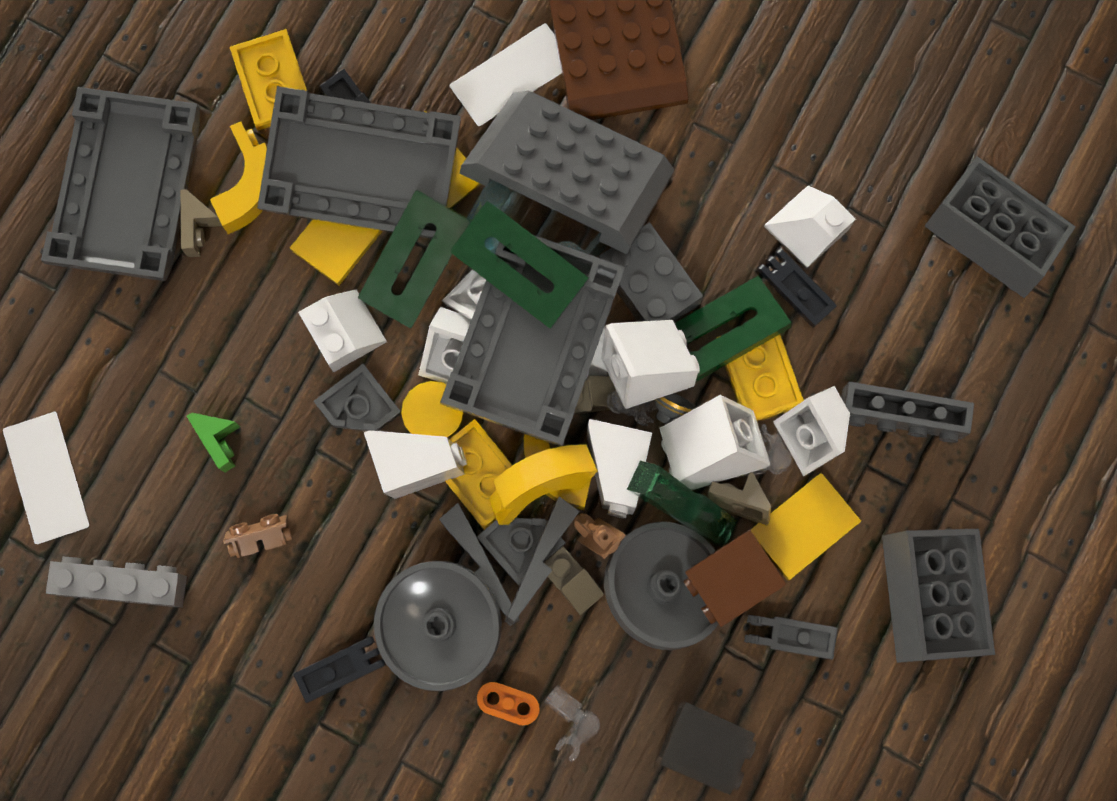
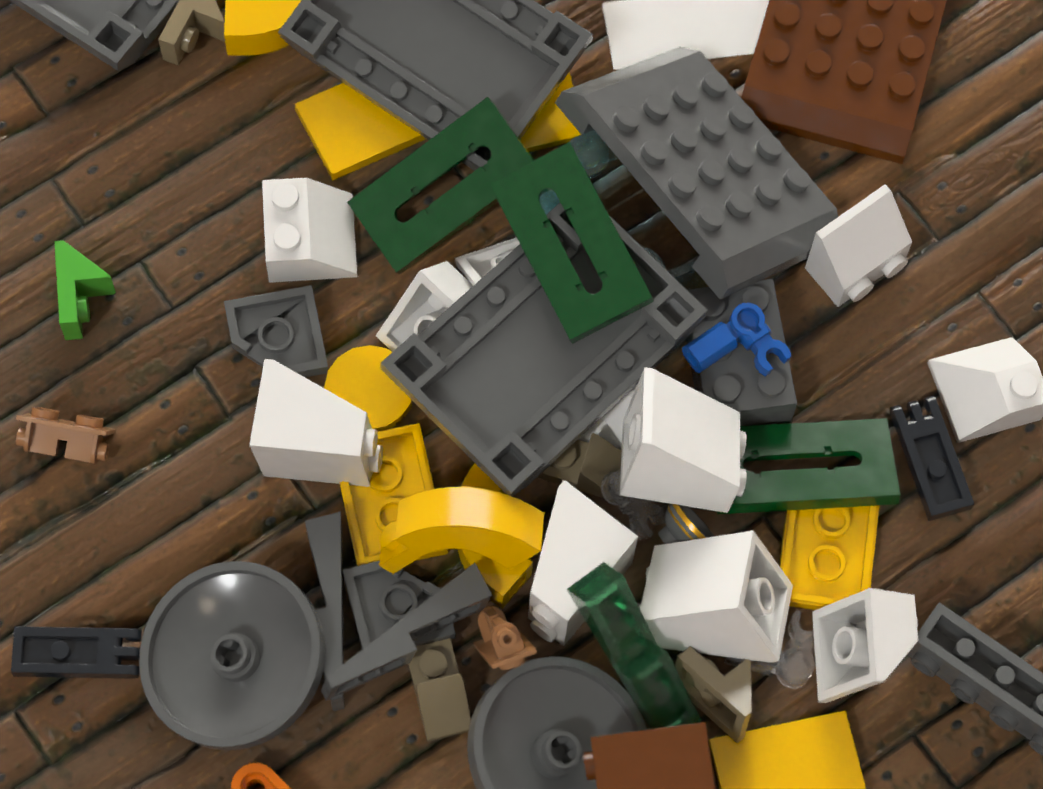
camera: 25 degrees right, 10 degrees down
none -> blue bar [682,303,791,377]
none -> white slope [805,184,912,307]

